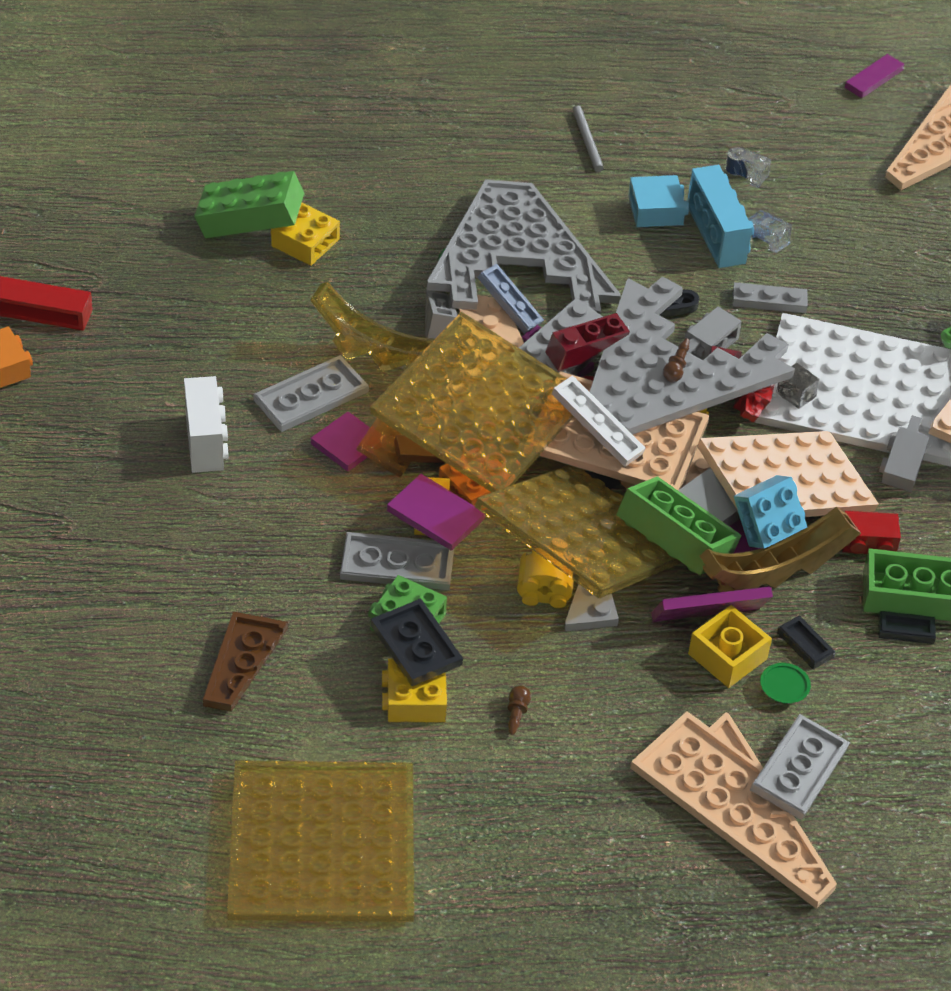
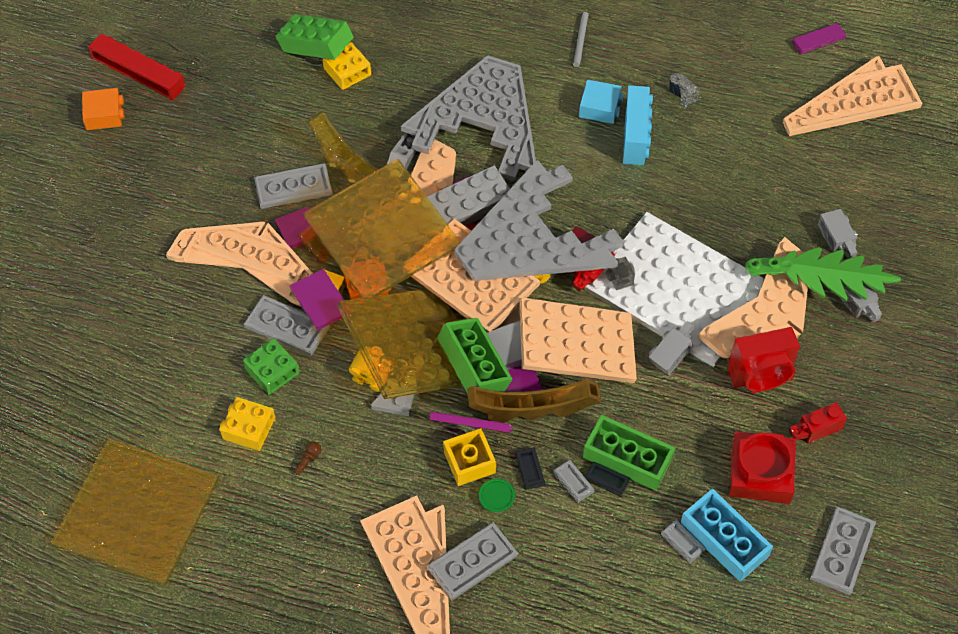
camera: 25 degrees right, 10 degrees up
white brick [184,376,229,473] -> none
reddish brown wing [203,611,288,712] -> none
black plate [371,598,463,686] -> none
sand blue tile [477,264,544,334] -> none
dark red slope [545,313,630,371] -> none
white plate [552,375,646,467] -> none
black plate [660,289,699,317] -> none
reddish brown bar [663,338,690,382] -> none
light grey hinge [685,307,742,360] -> none
light grey plate [732,282,808,313] -> none
medium azure brick [733,475,807,549] -> none
clear leg [748,210,792,253] -> none
red hinge [842,510,901,554] -> none
none -> light nougat wing [166,222,313,307]
none -> light grey tile [553,460,594,503]

